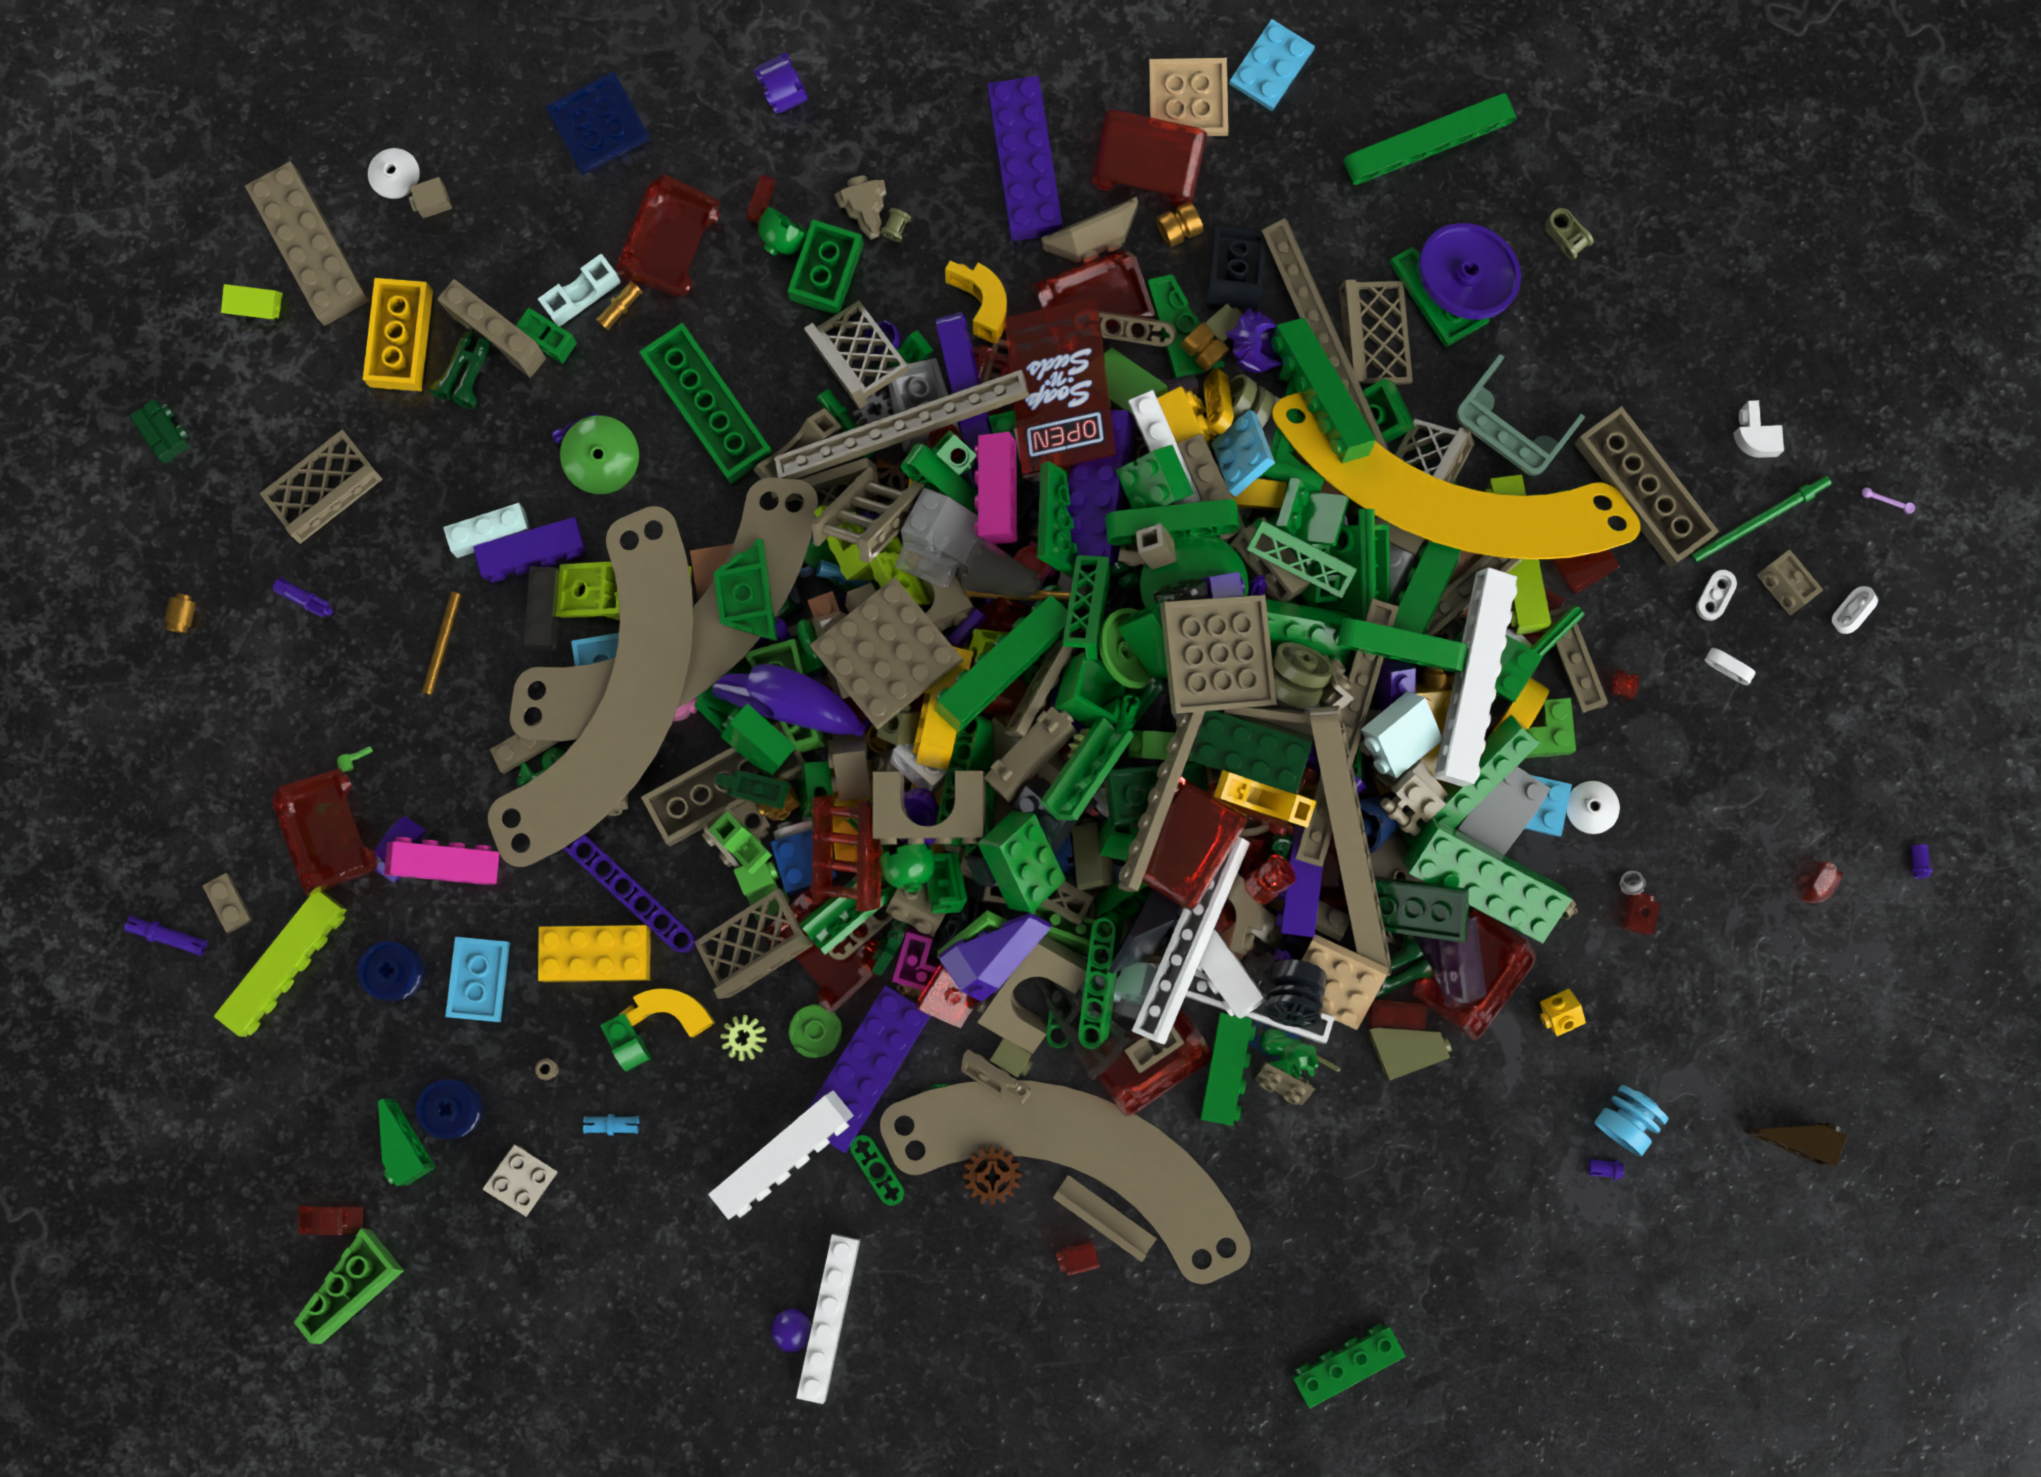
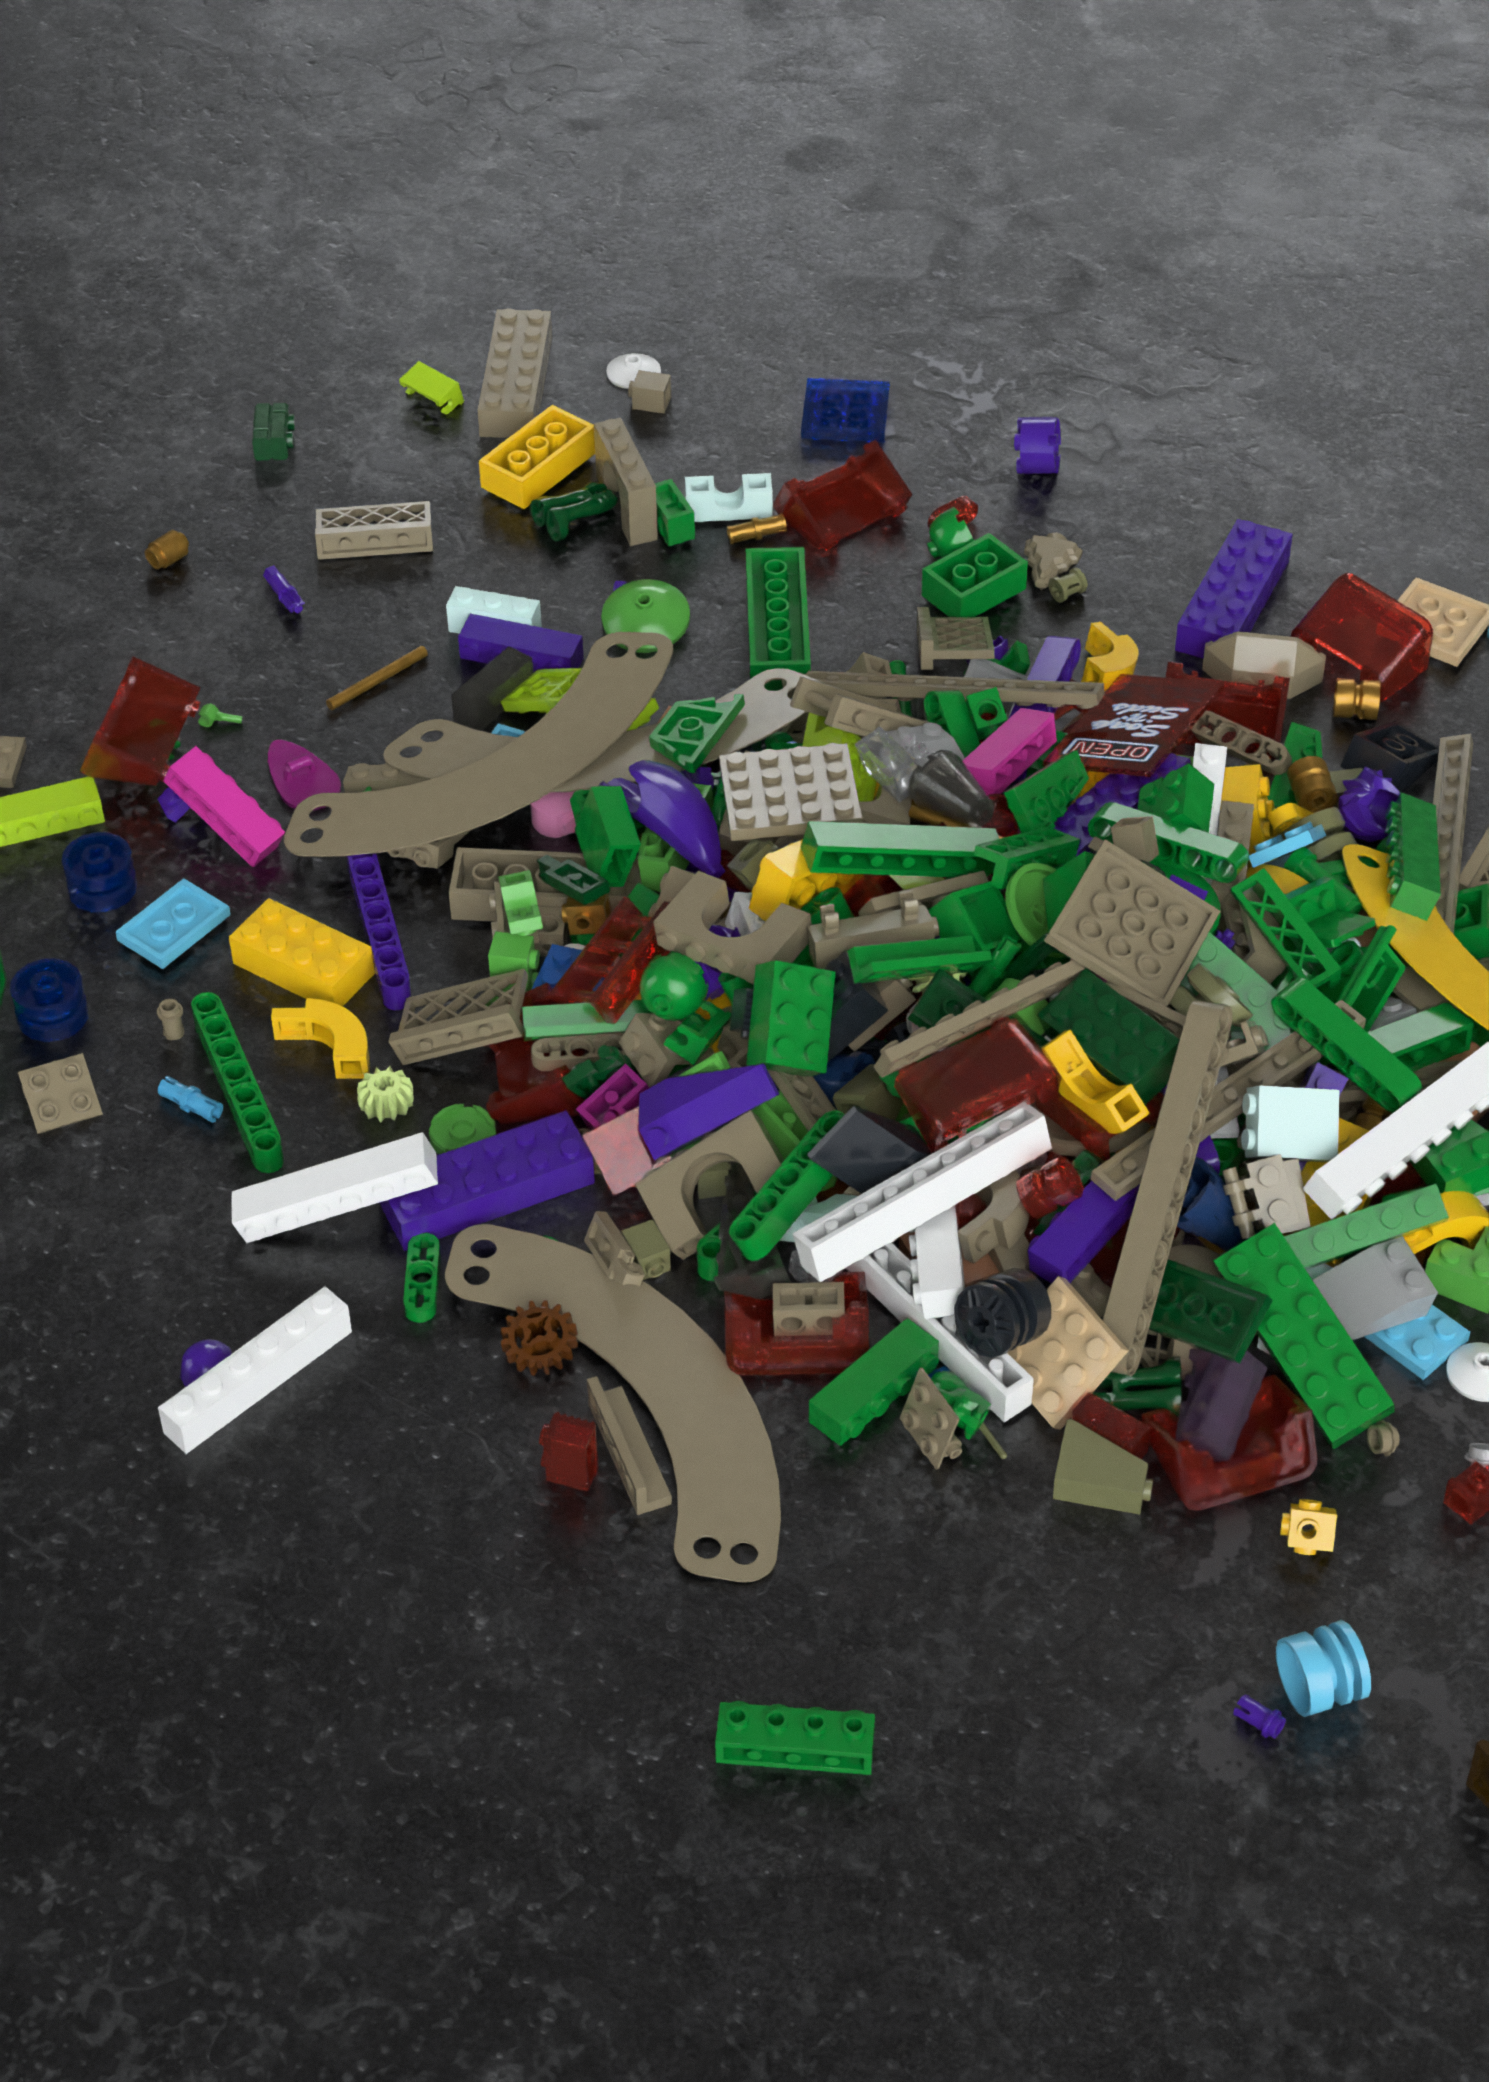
camera: 30 degrees right, 35 degrees down
green brick [600,1012,652,1072] -> none
none -> green beam [191,992,284,1173]
none -> magenta shield [268,740,341,811]

